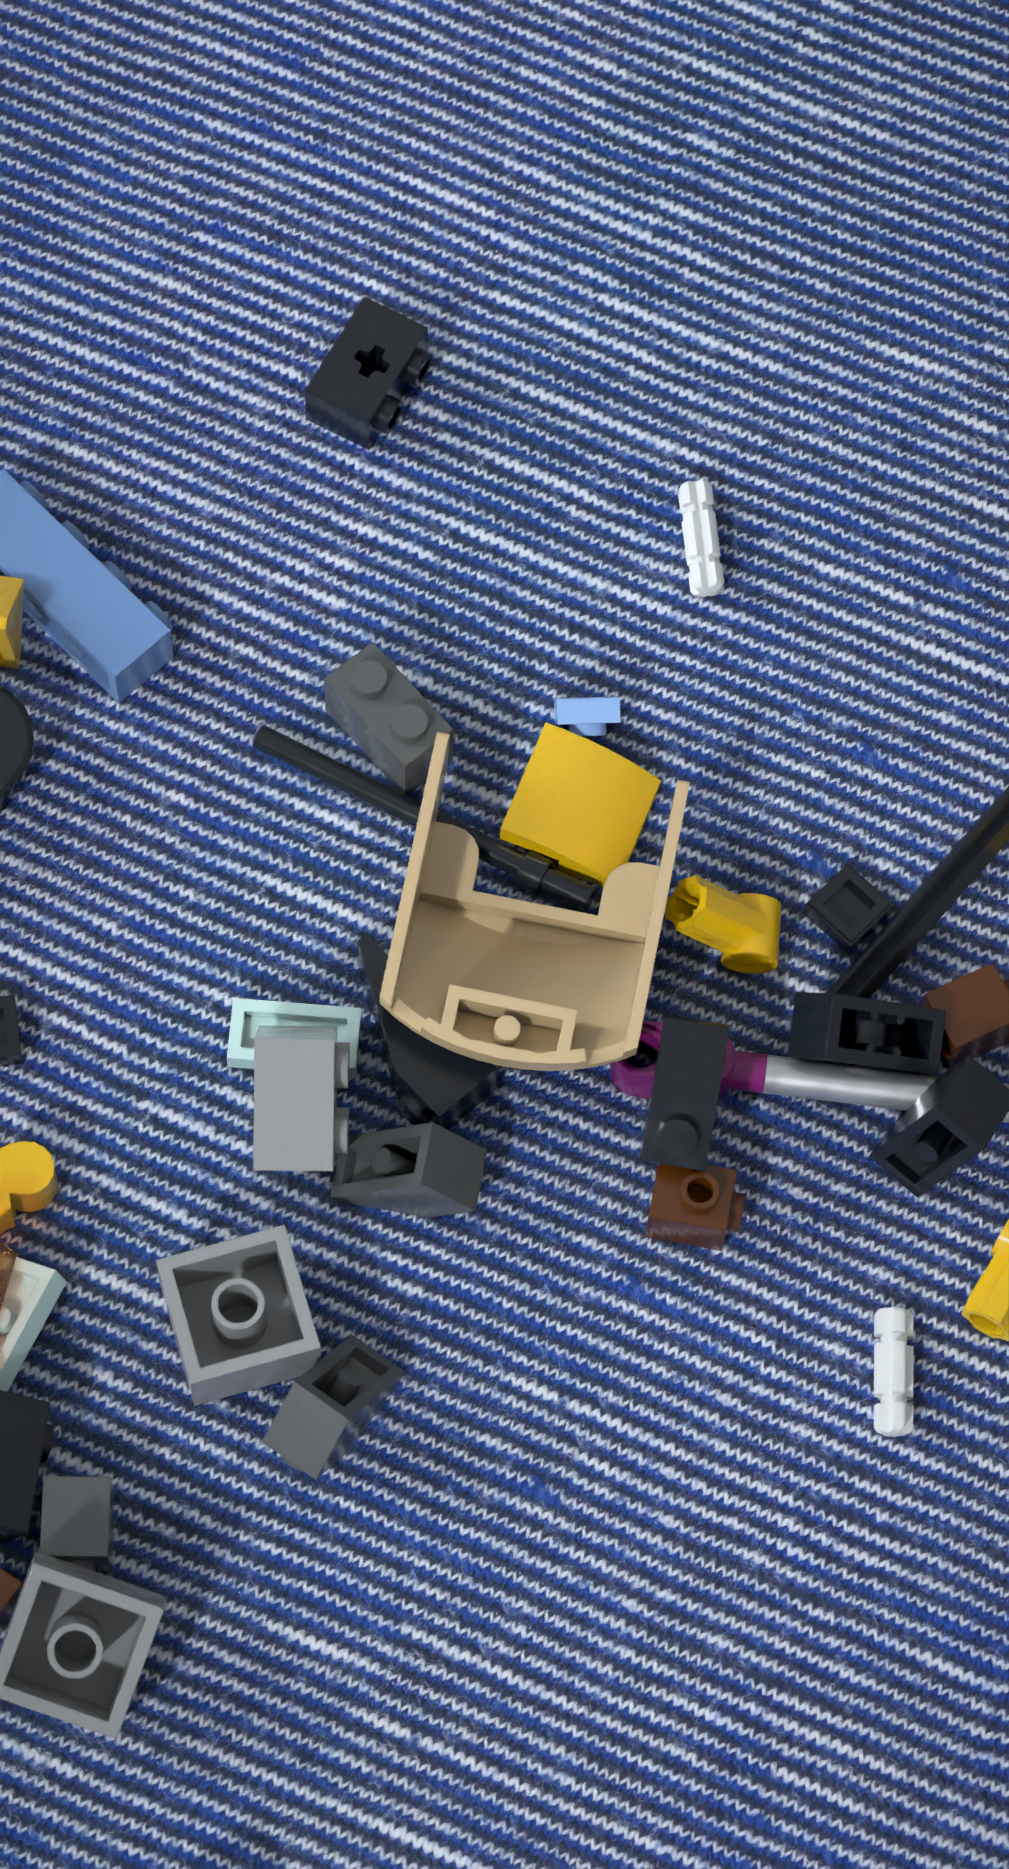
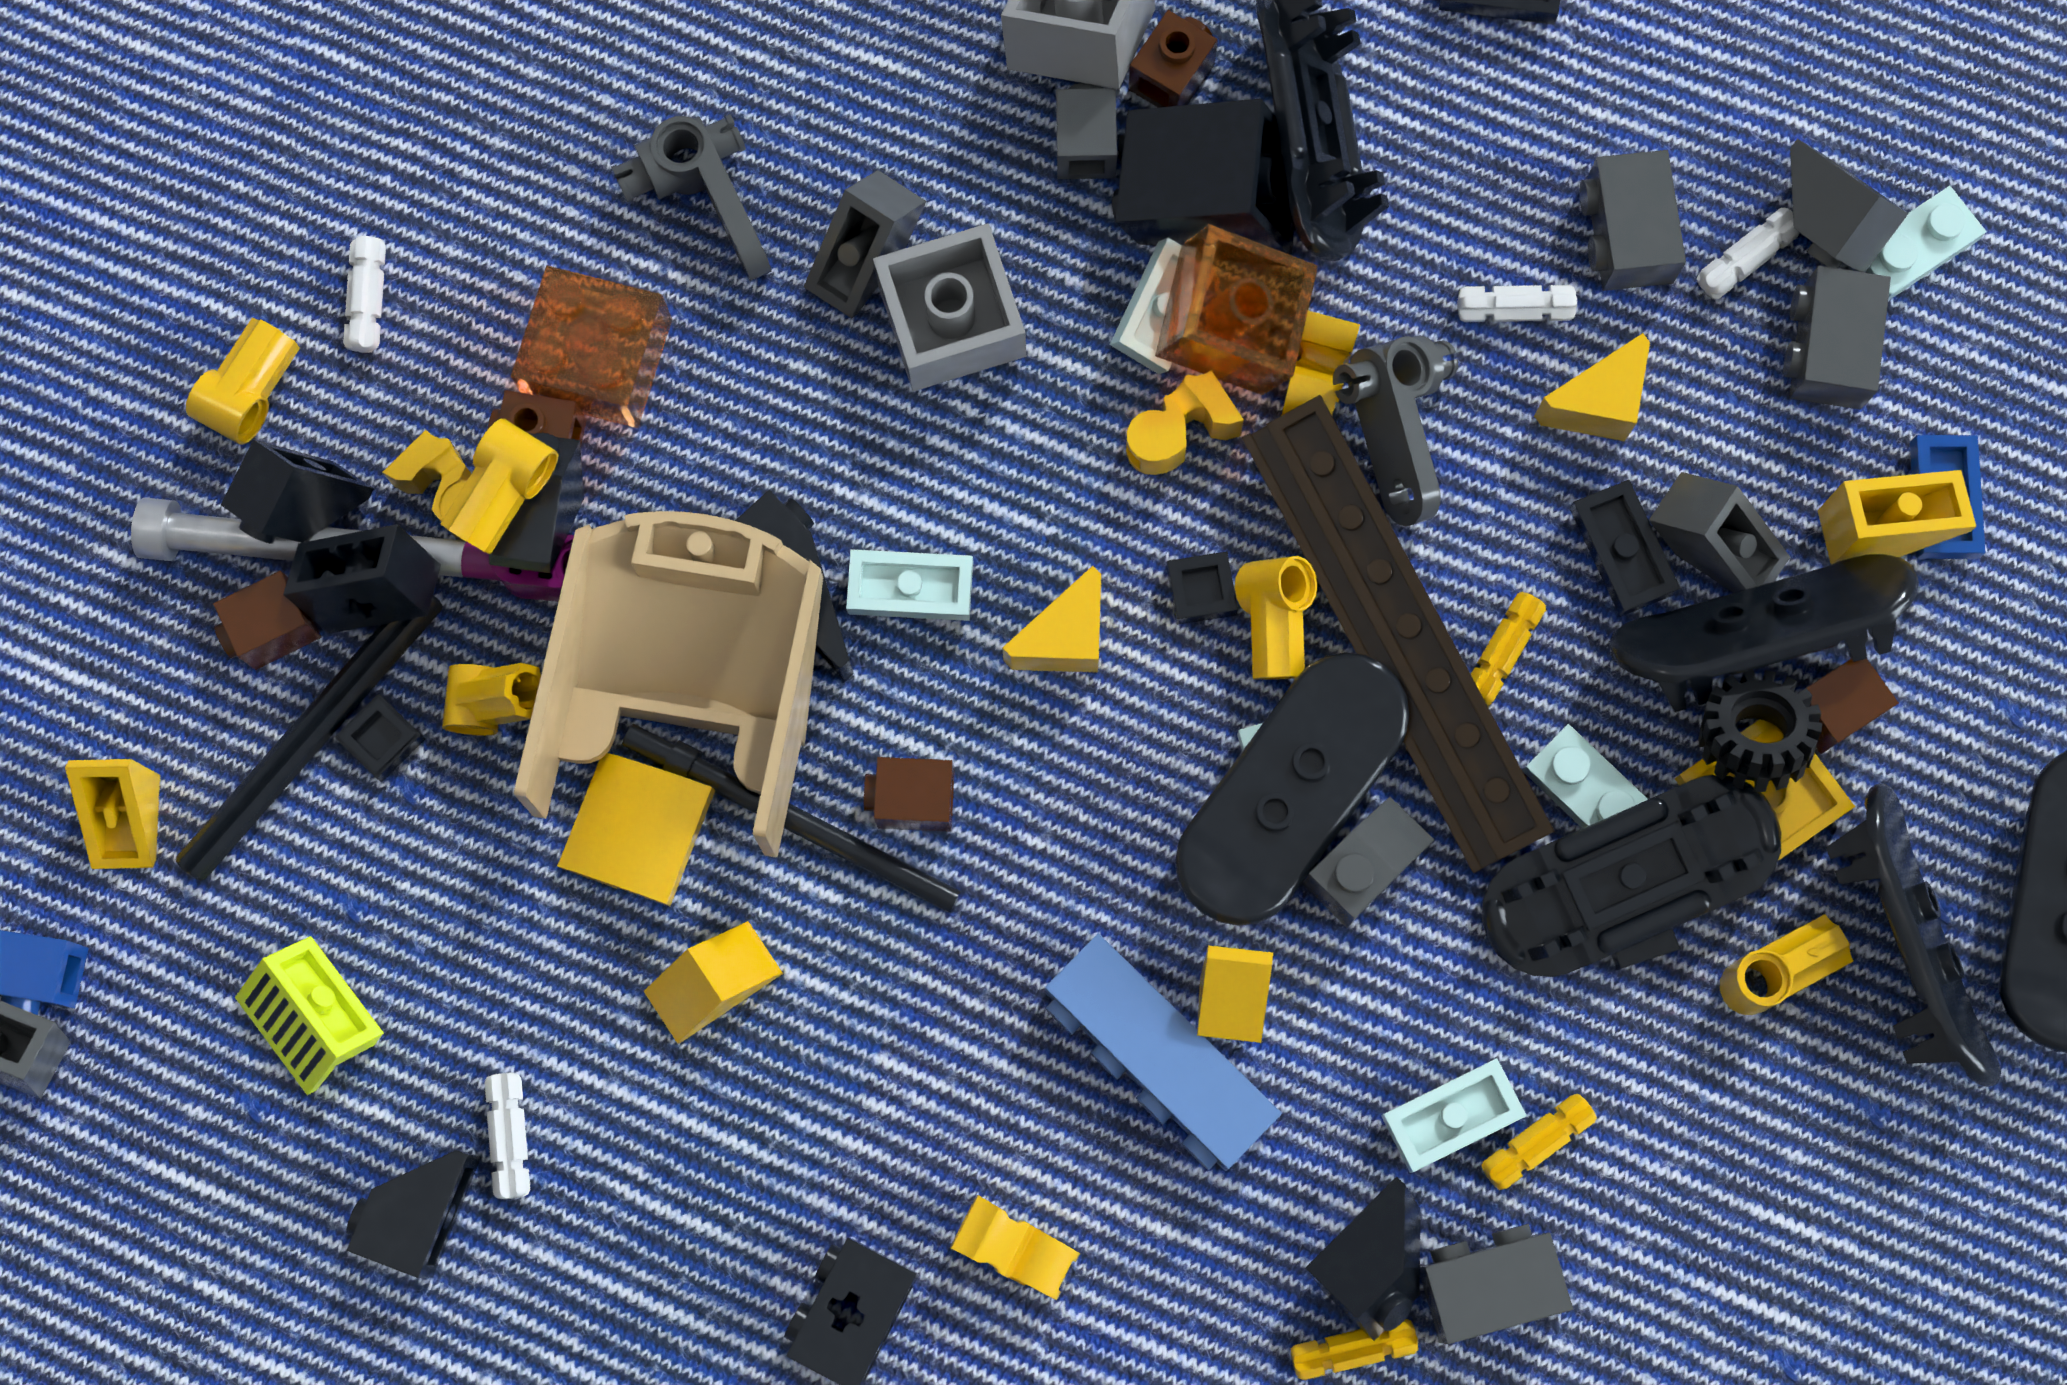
camera: 175 degrees left, 10 degrees up
light grey brick [253,1025,350,1171] -> none
dark grey brick [324,642,454,796] -> none
dark grey slope [330,1122,487,1218] -> none
light blue plate [554,696,621,736] -> none
none -> neon yellow panel [235,936,384,1095]
none -> black slope [346,1150,481,1278]
none -> yellow leg [382,430,471,541]
none -> yellow piece [440,419,558,554]
none -> clear orange brick [511,265,672,428]
none -> dark grey piece [611,114,772,281]
none -> yellow slope [644,921,783,1044]
none -> reddish brown brick [864,757,955,832]
none -> yellow leg [950,1195,1080,1300]
none -> yellow slope [1002,566,1101,673]

